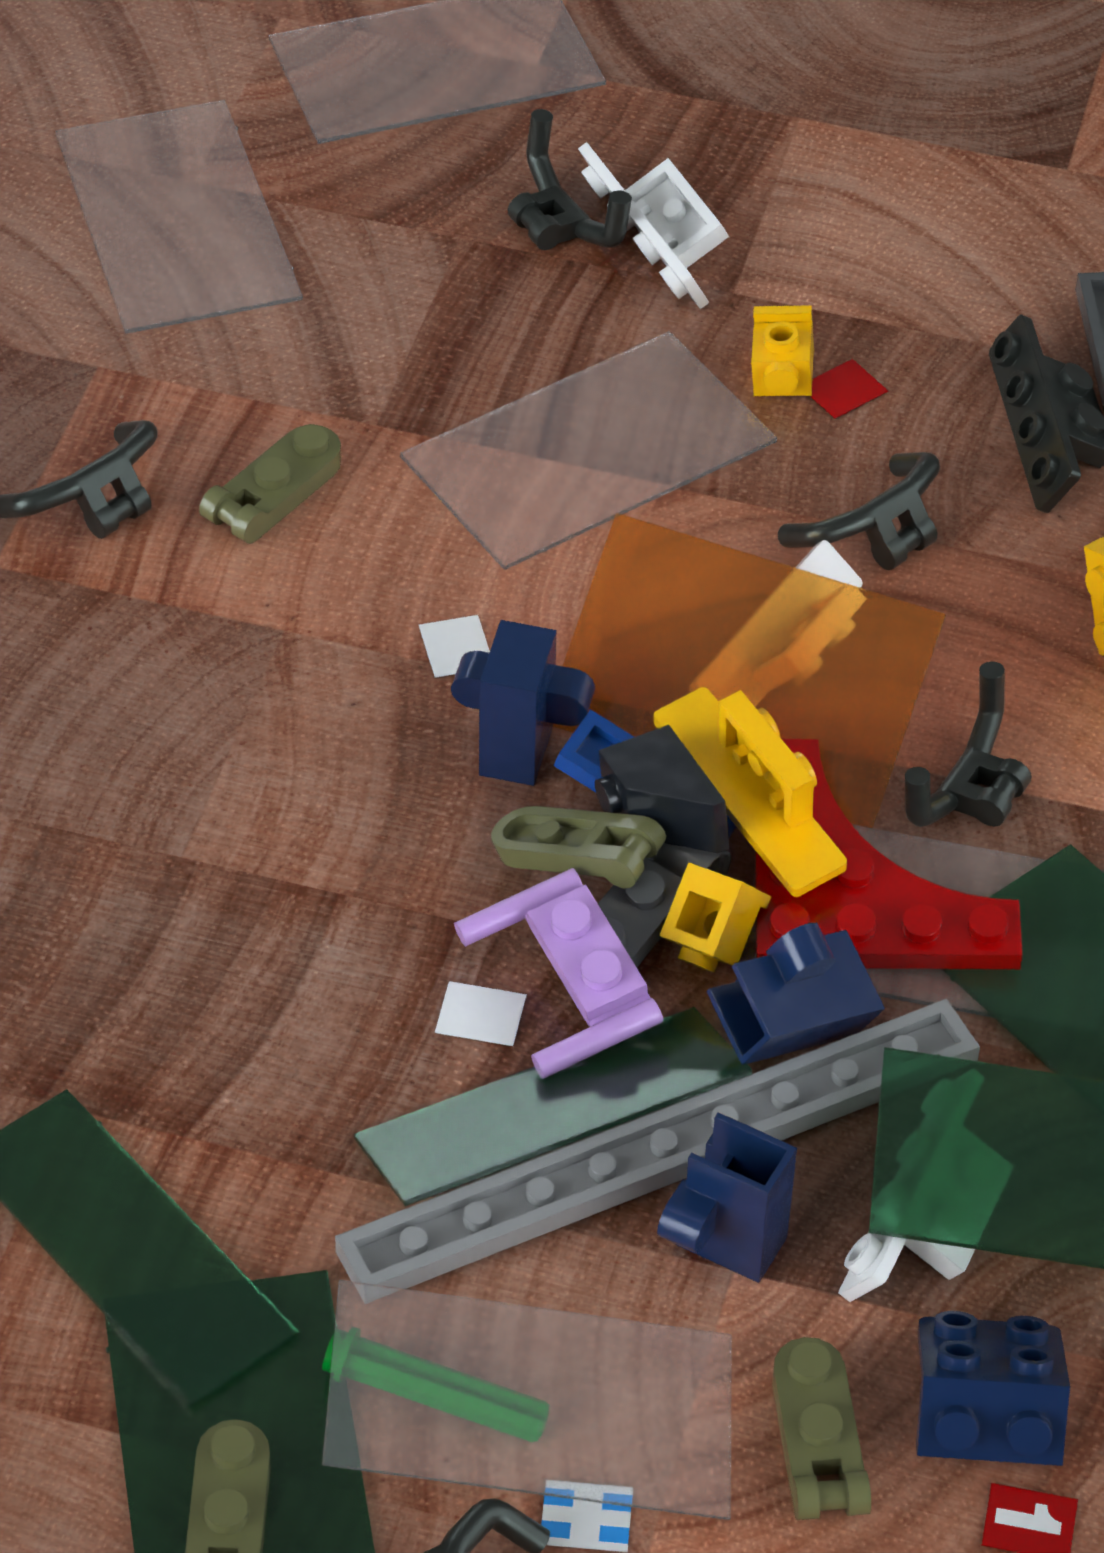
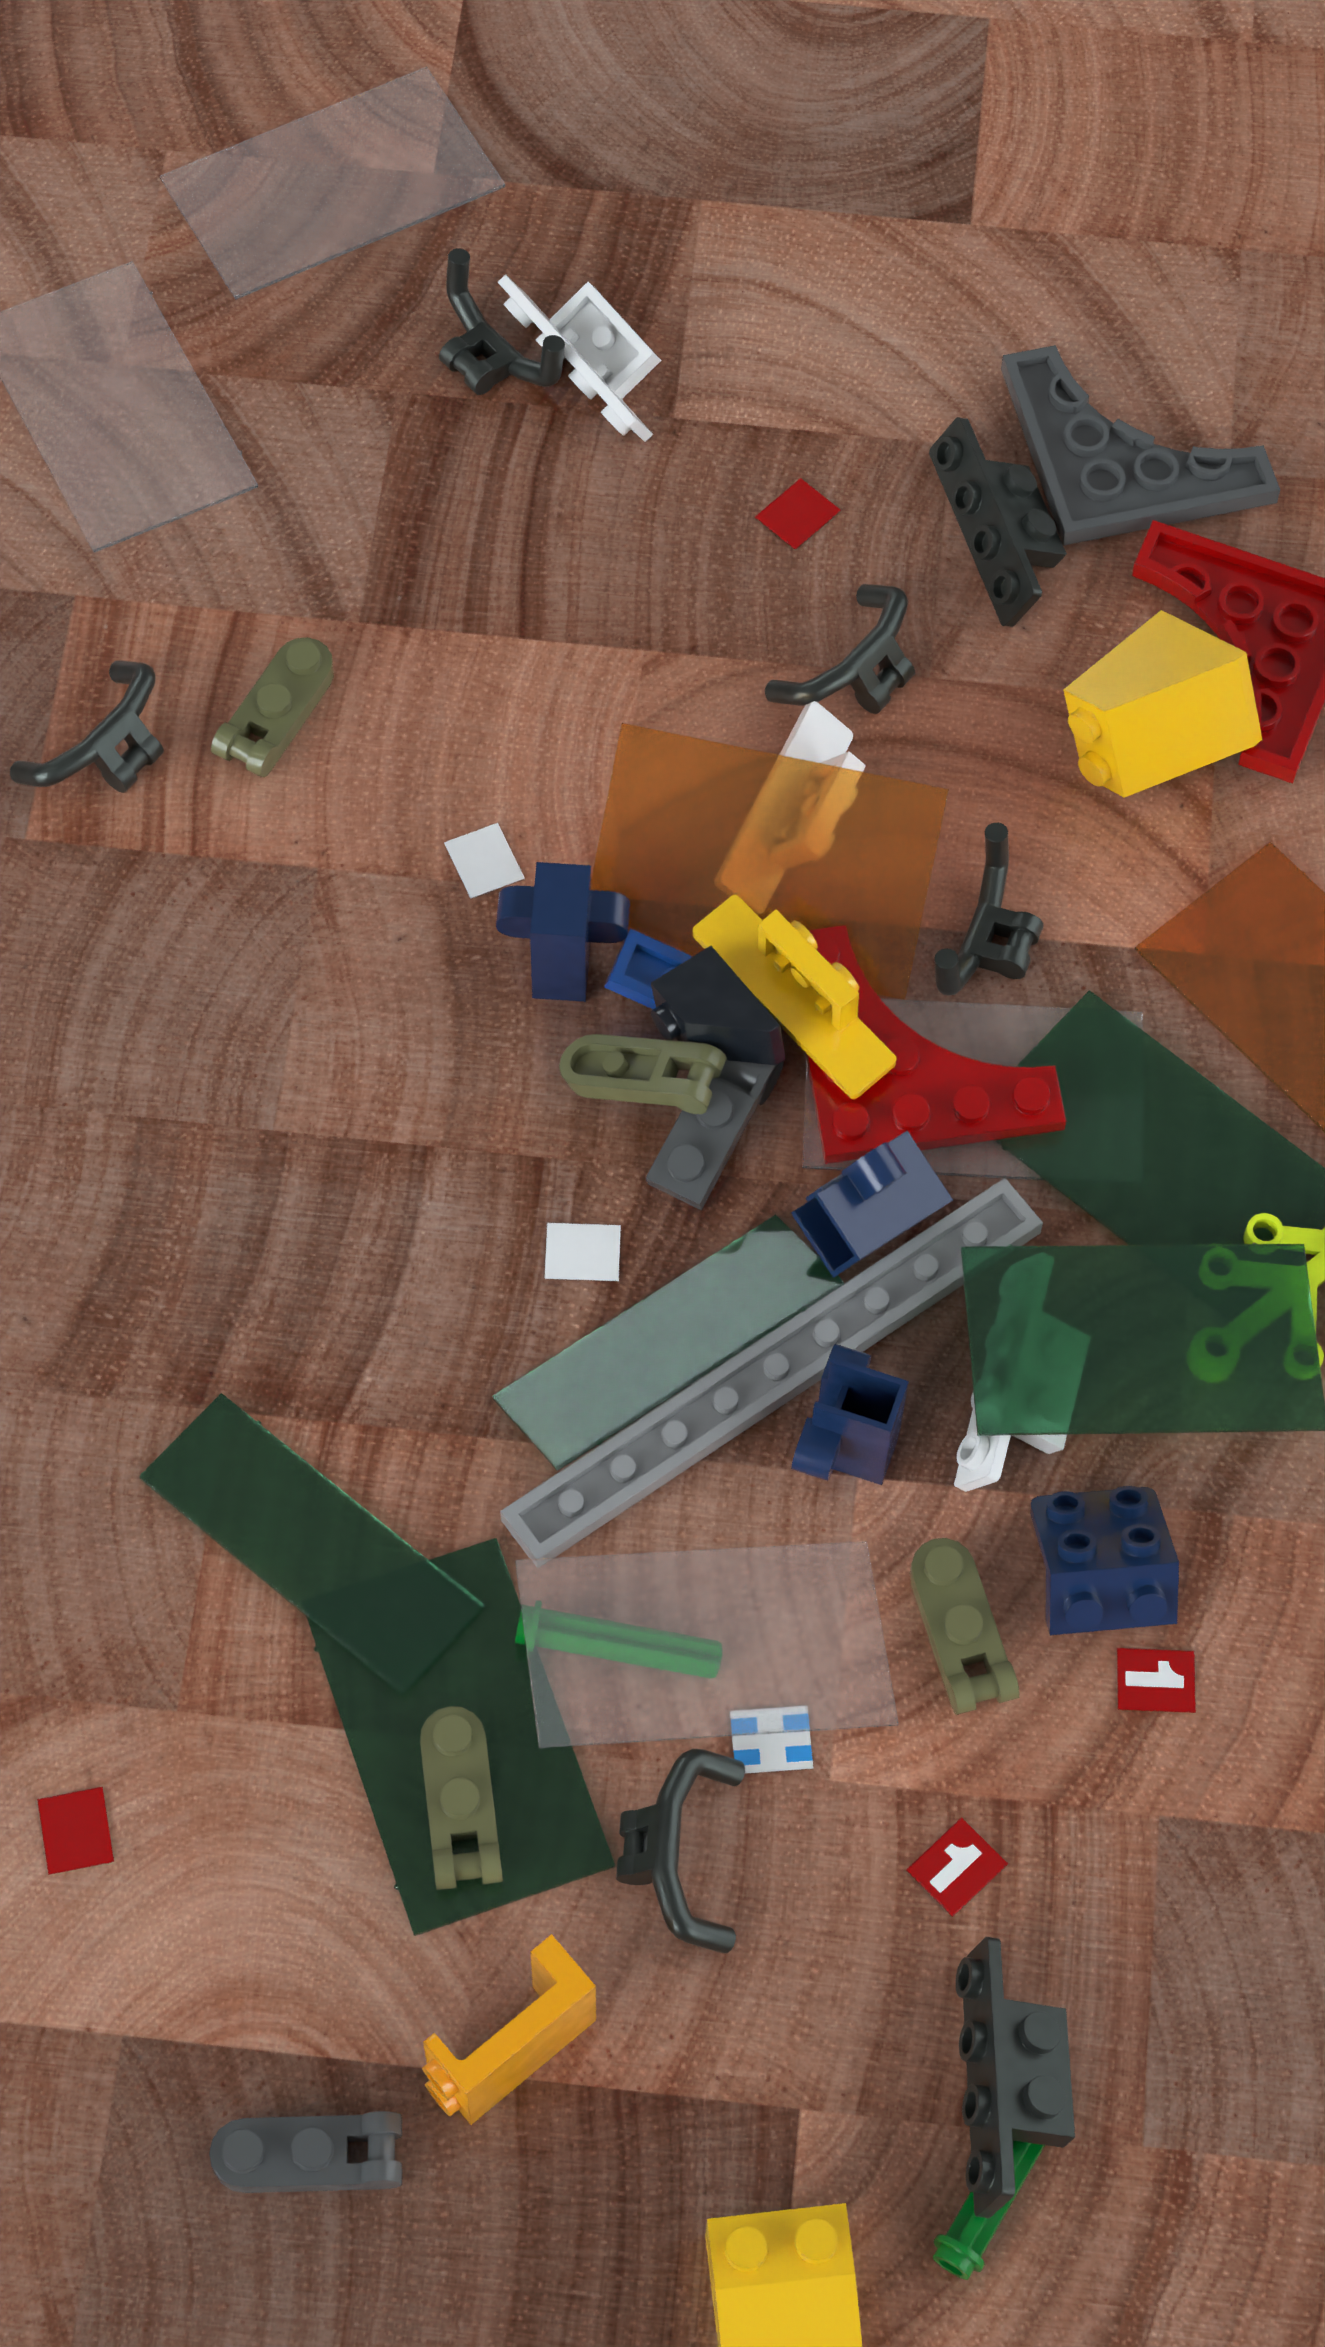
camera: 10 degrees left, 15 degrees up
clear piece [400,331,777,570] -> none
lavender plate [454,868,663,1079] -> none
yellow brick [659,862,771,973] -> none
yellow brick [751,305,814,396] -> none

